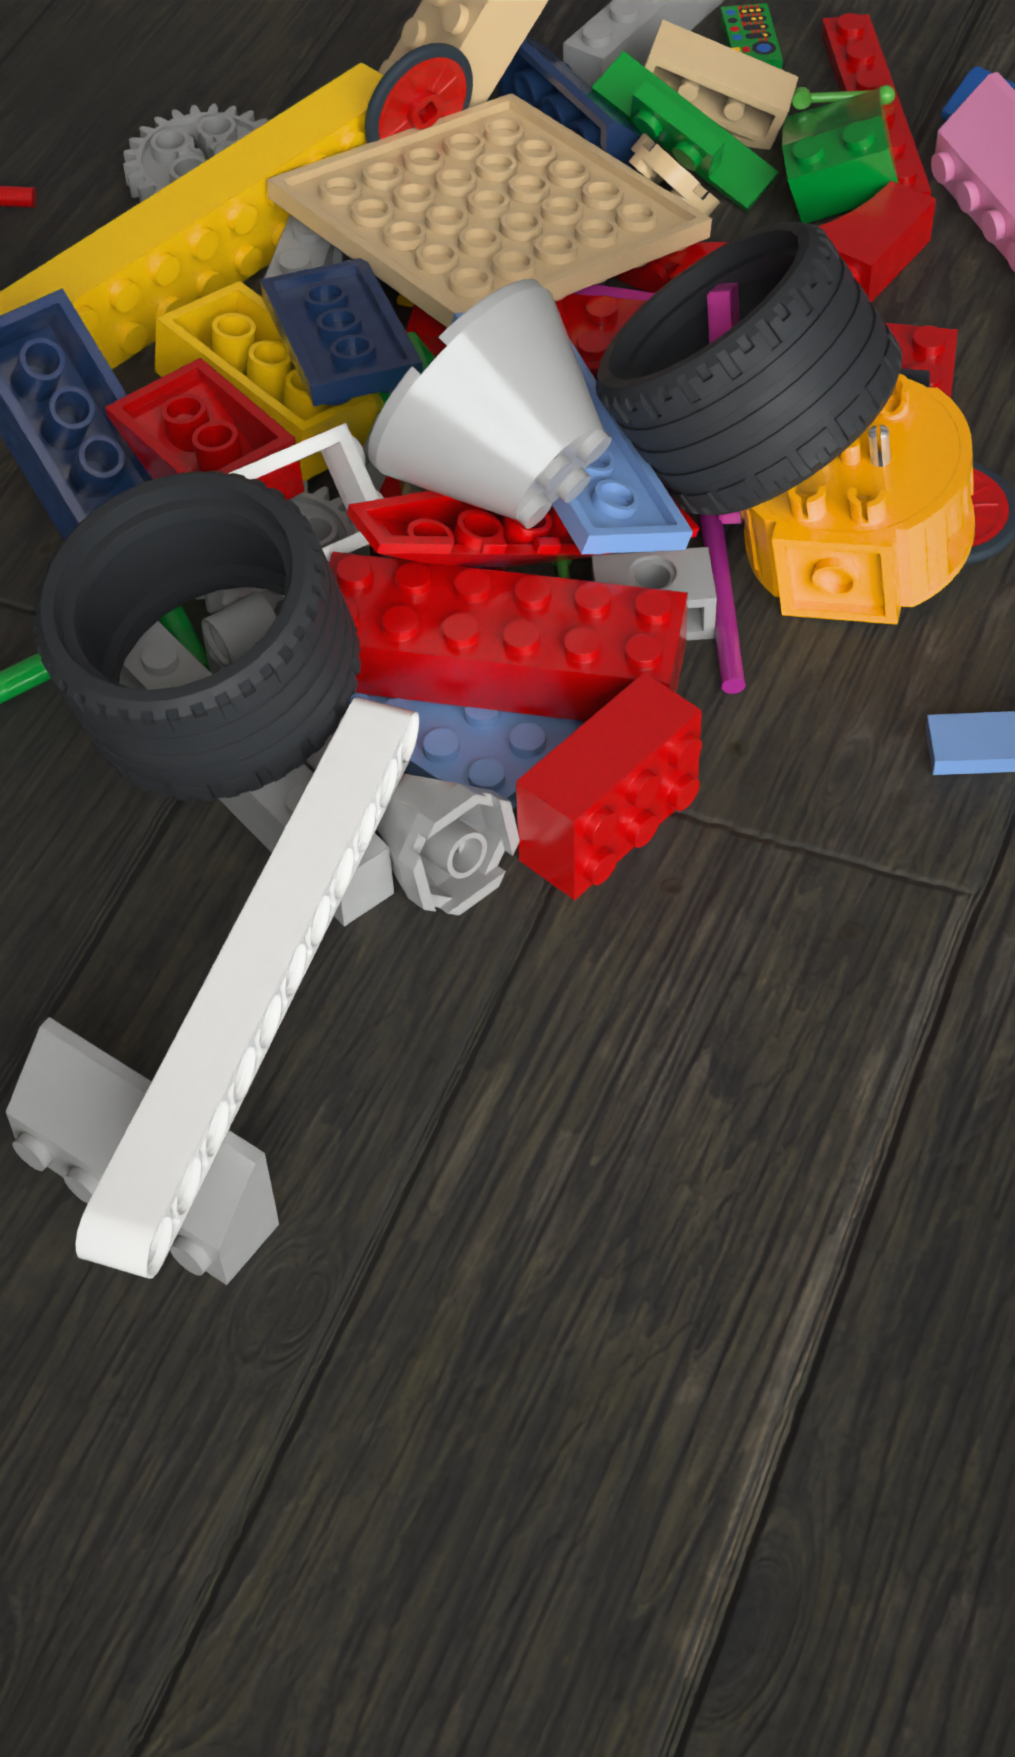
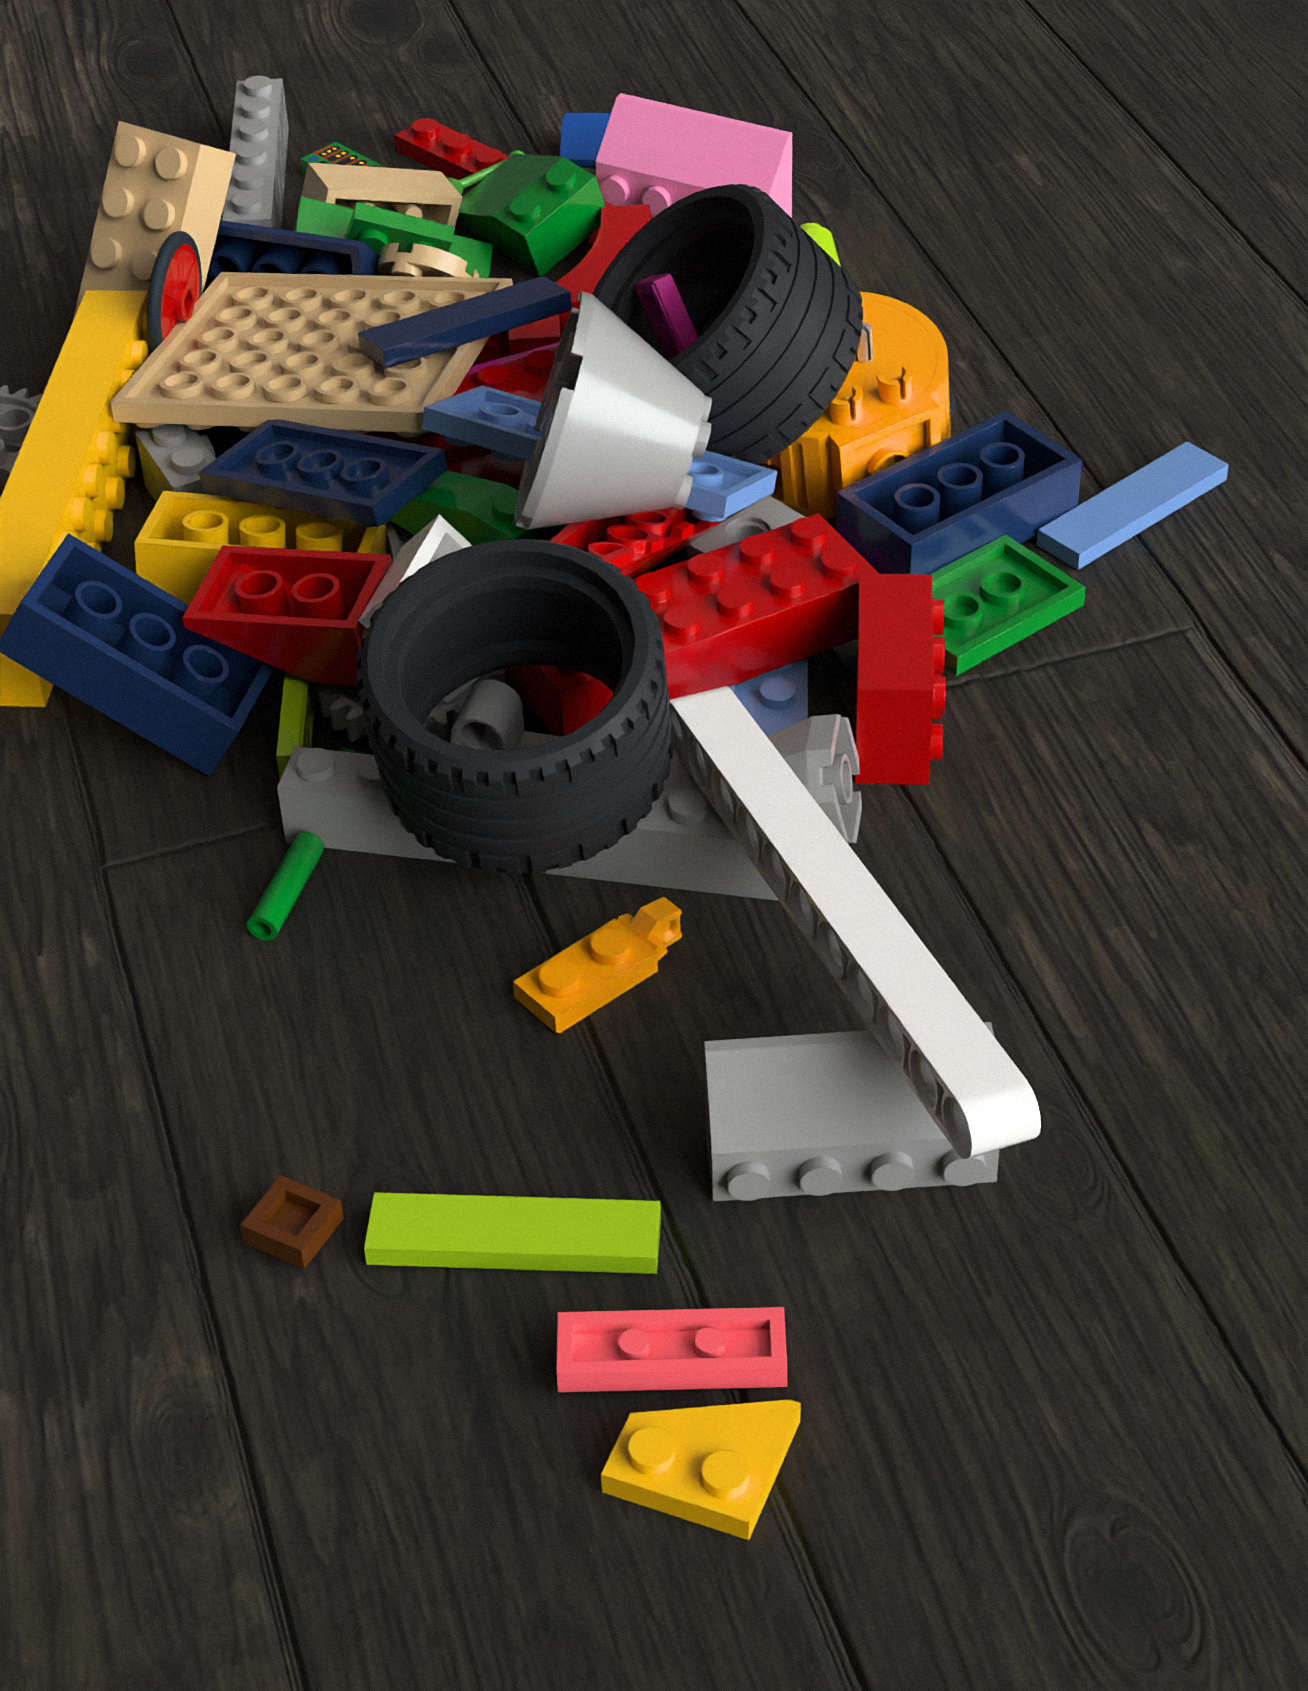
camera: 40 degrees left, 10 degrees down
none -> dark blue tile [358,276,572,368]
none -> light orange hinge [513,897,682,1034]
none -> dark blue brick [836,410,1082,575]
none -> green plate [929,534,1086,676]

